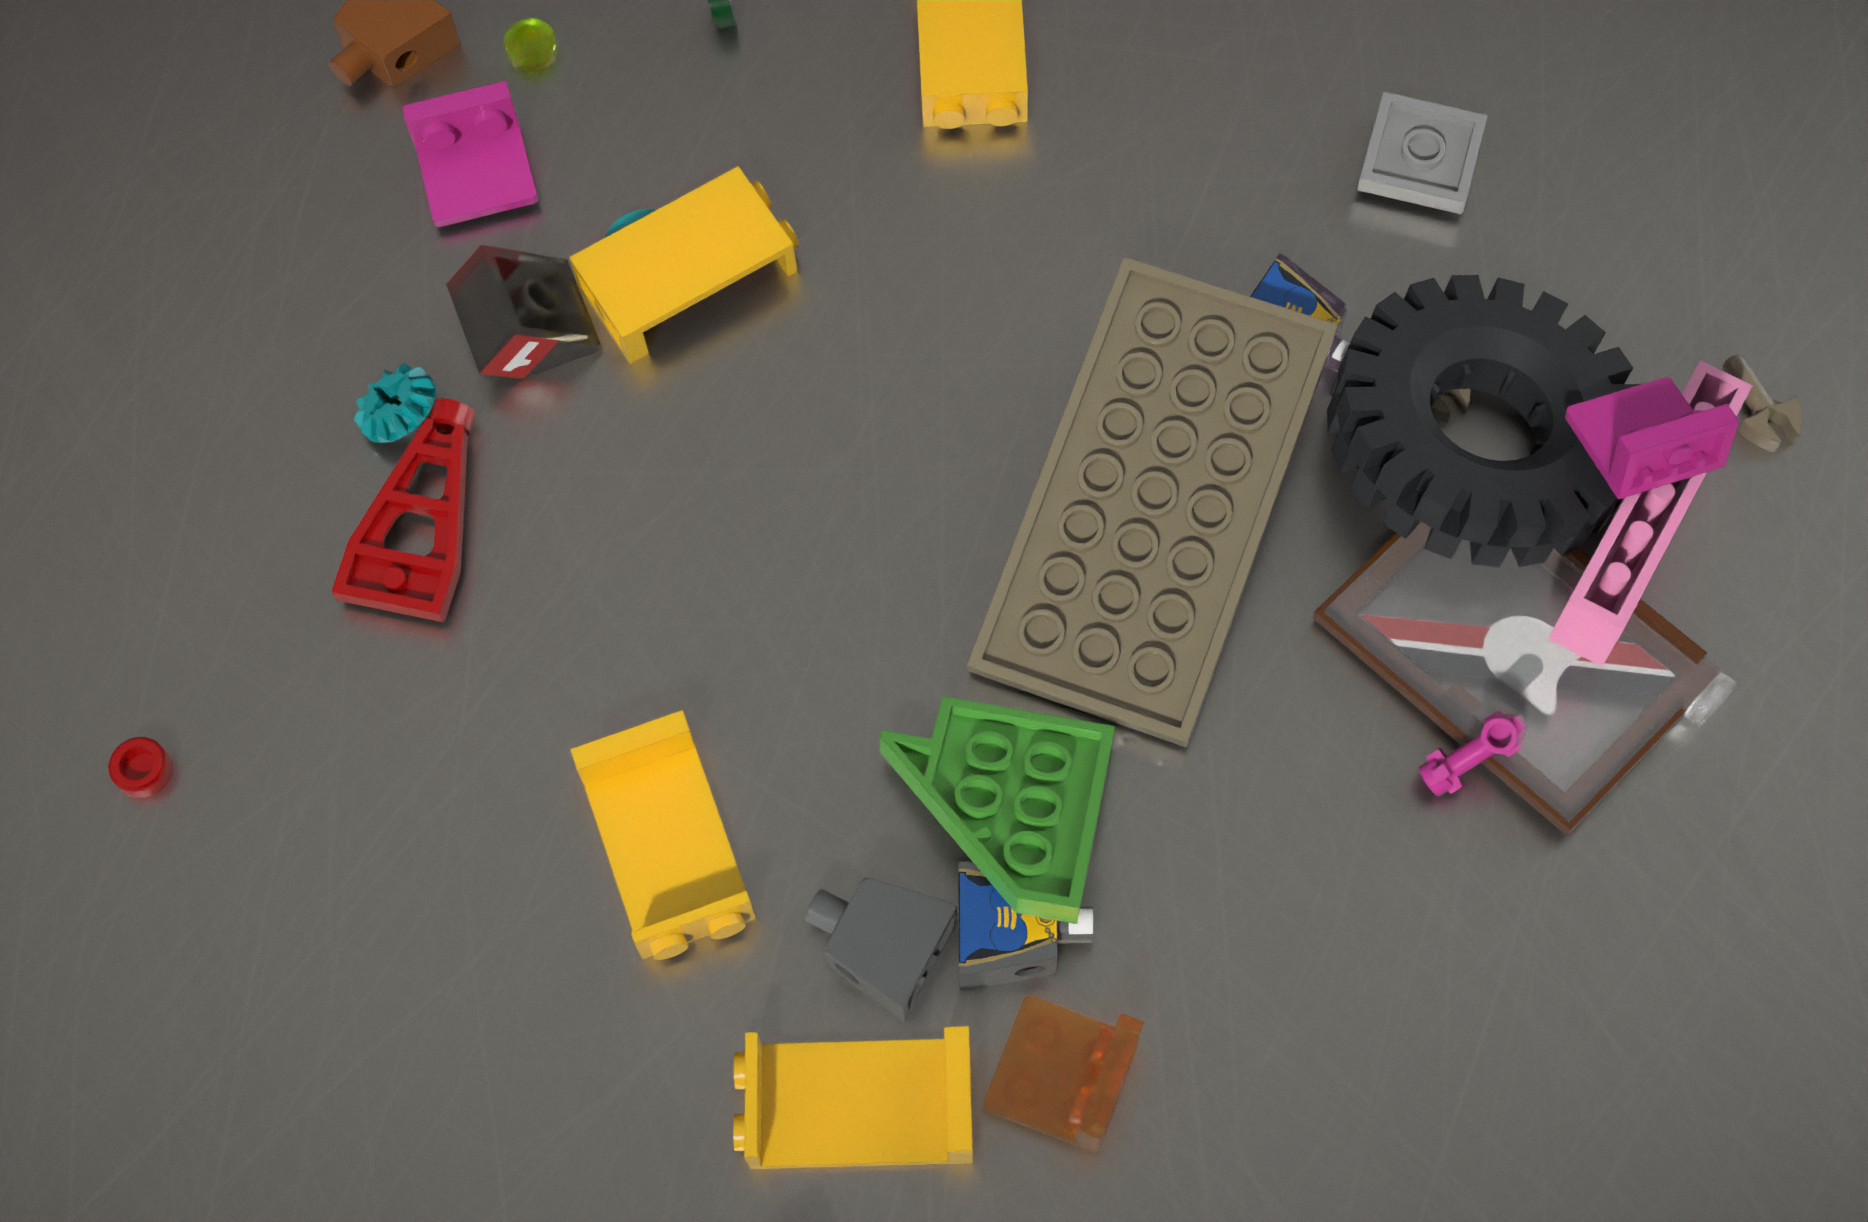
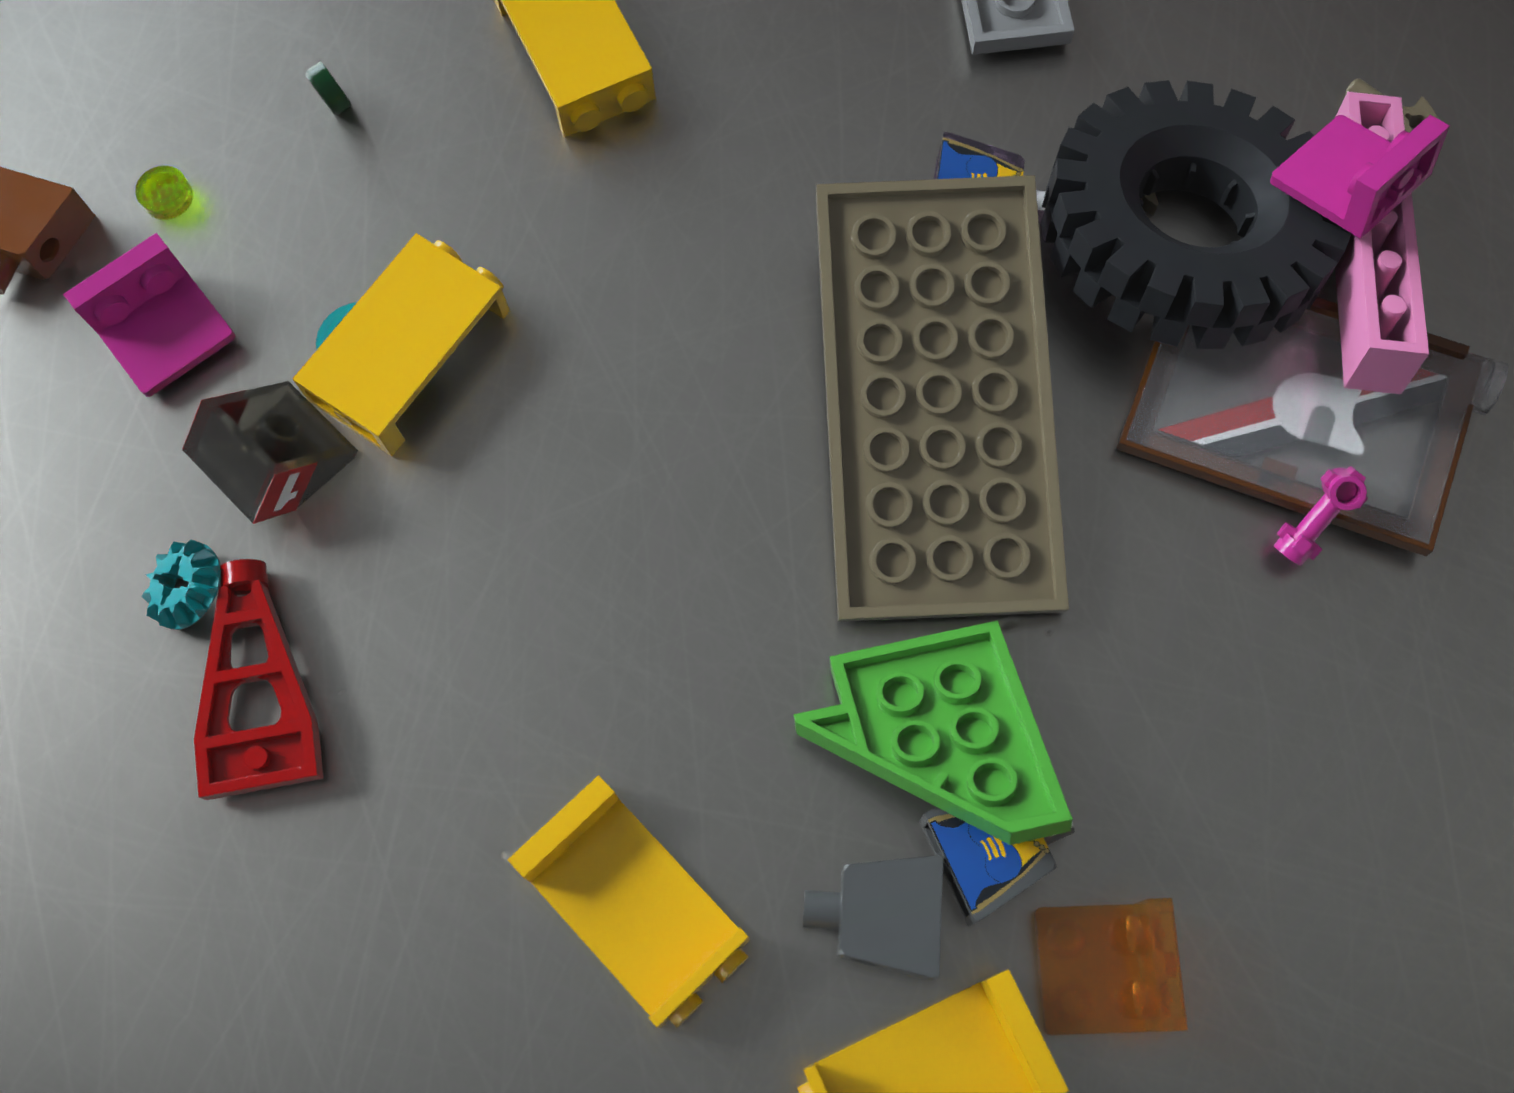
camera: 25 degrees left, 5 degrees up
red tile [108,737,173,798] -> none

